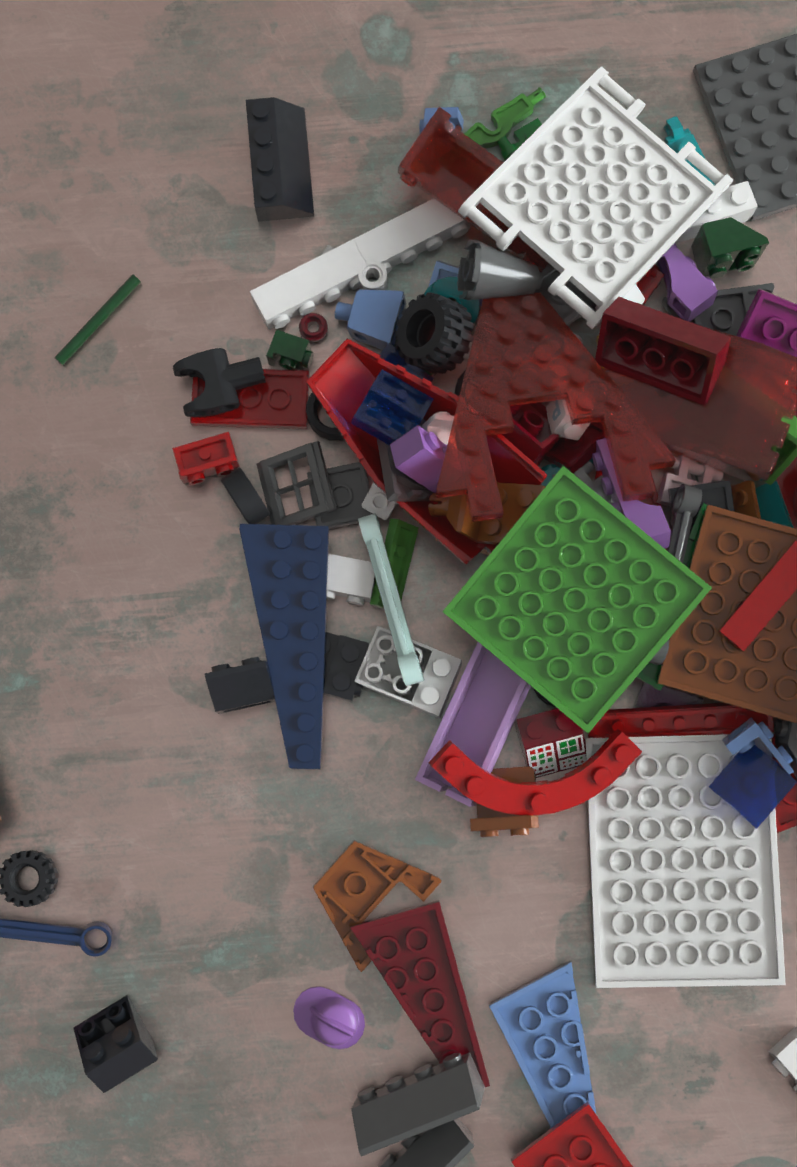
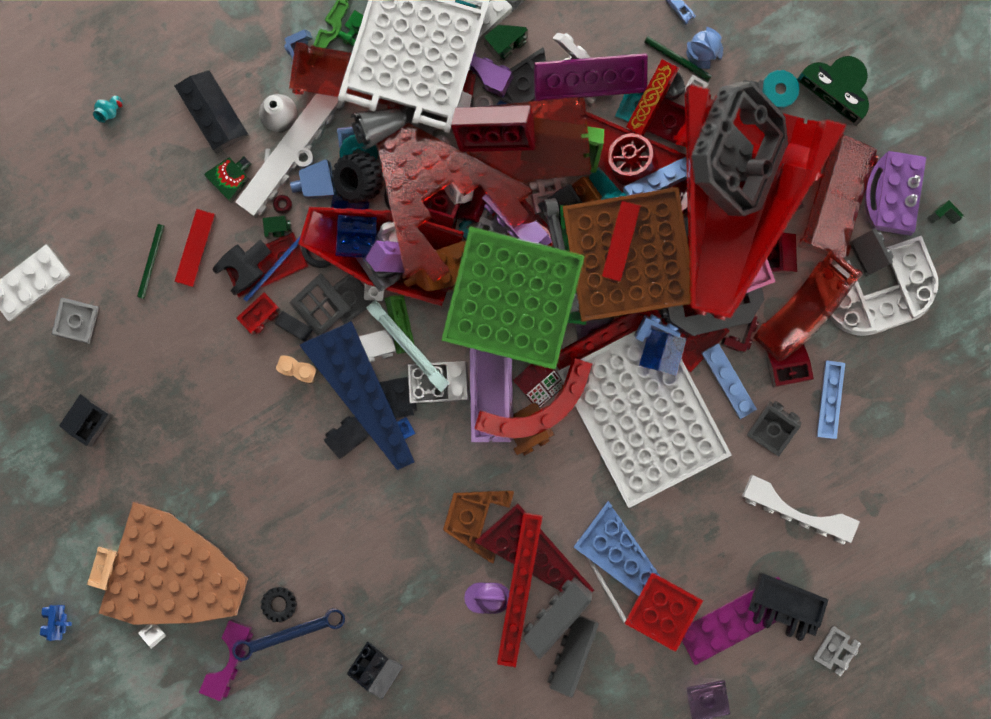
camera: 25 degrees left, 5 degrees up
none -> teal animal [93,96,123,123]
none -> red tile [174,209,215,287]
none -> dark green torso [204,156,251,203]
none -> blue axle [243,237,300,302]
none -> white cone [259,94,297,132]
none -> light nougat brick [276,356,318,384]
none -> blue plate [397,417,416,439]
none -> red plate [497,512,543,668]
none -> white axle [576,539,626,625]

